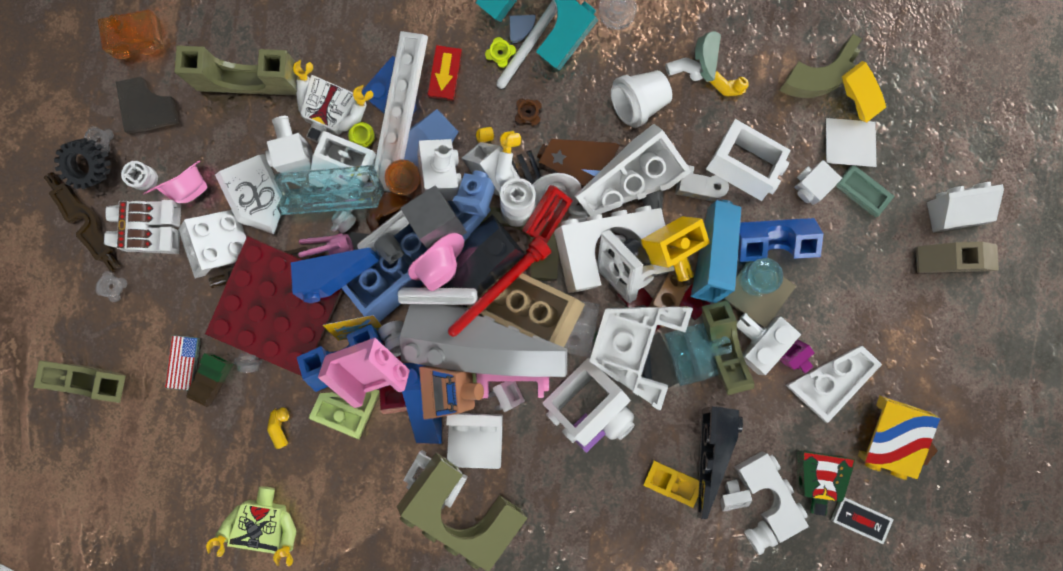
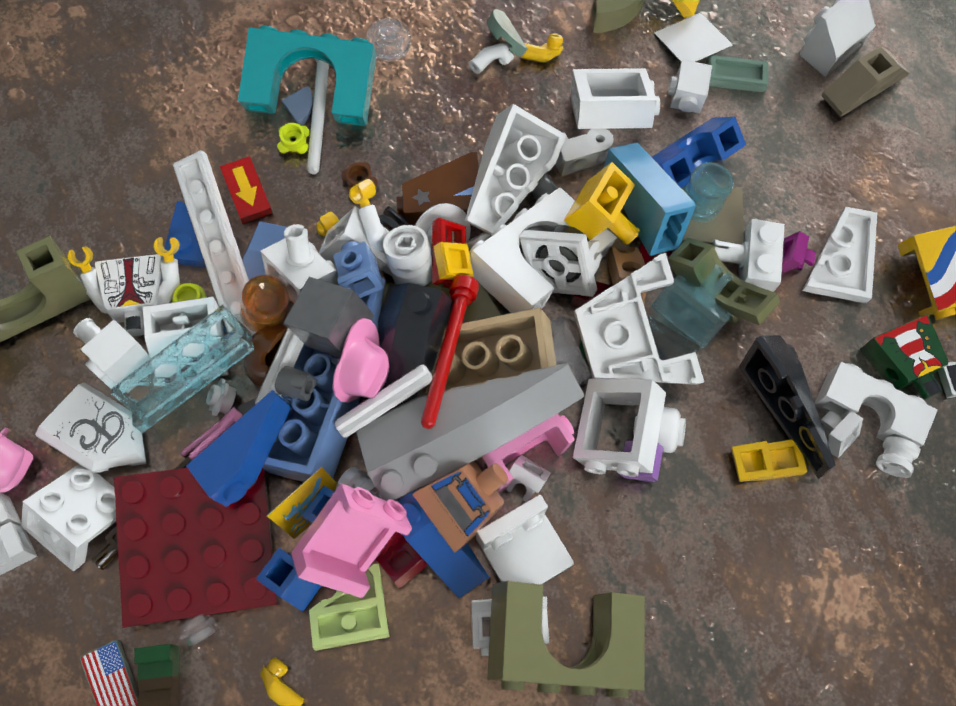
camera: 40 degrees left, 15 degrees down
white piece [611,70,672,128] -> none
none -> yellow tile [433,242,474,280]

